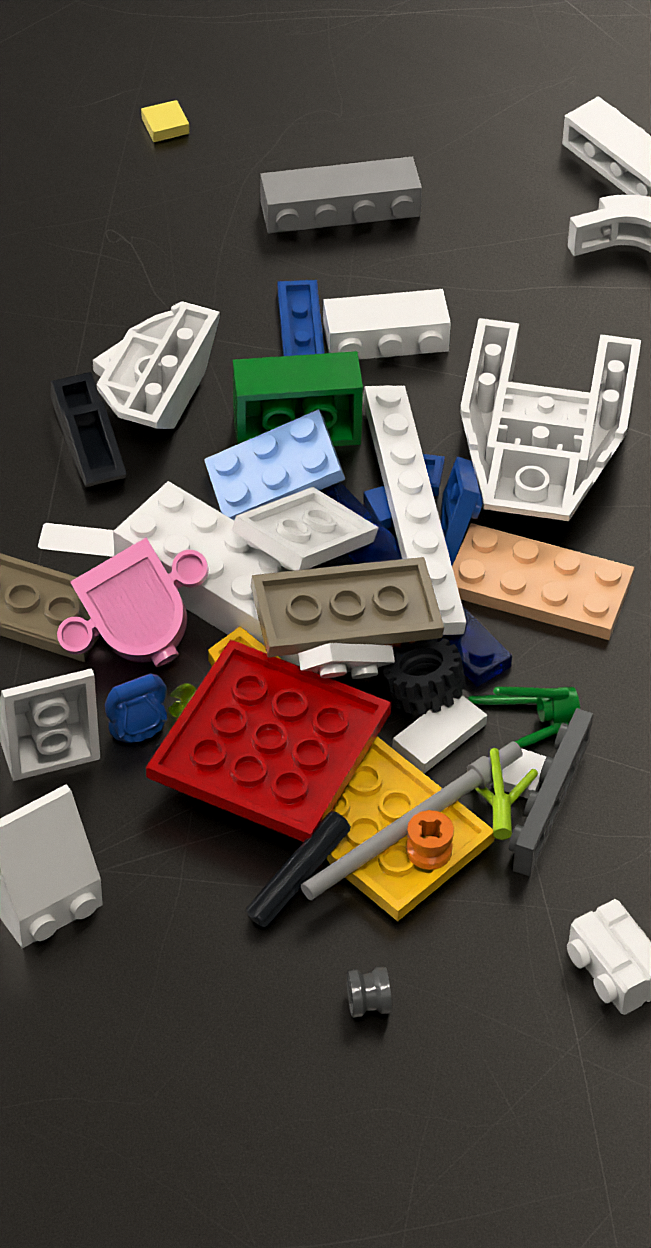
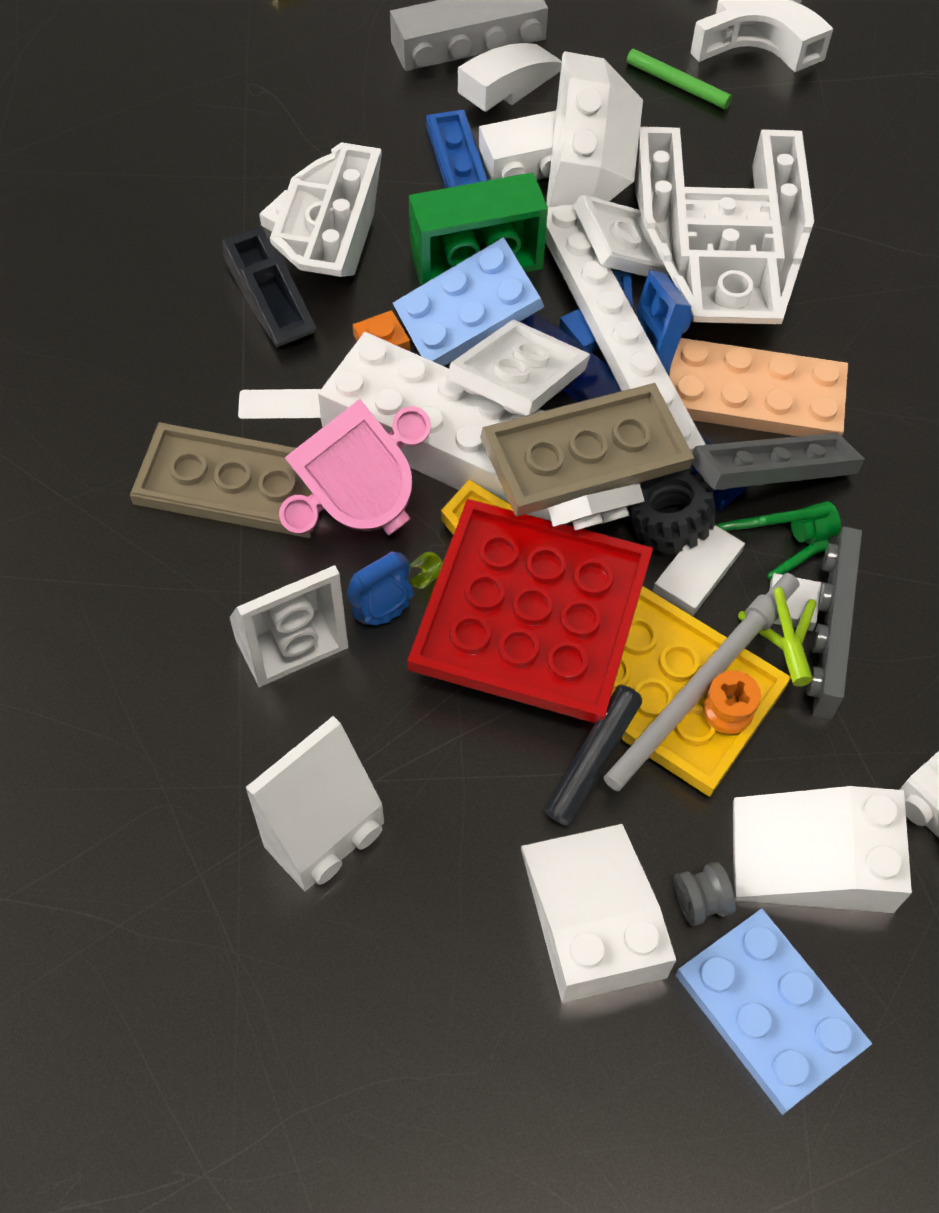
camera: 10 degrees left, 10 degrees up
none -> orange plate [353,310,410,351]
none -> white slope [458,43,562,112]
none -> white slope [521,824,676,1003]
none -> white wedge [546,51,643,208]
none -> white tile [573,195,669,276]
none -> bright green bar [626,48,732,110]
none -> light blue plate [675,908,872,1115]
none -> dark grey plate [692,433,865,490]
none -> white slope [733,786,912,913]

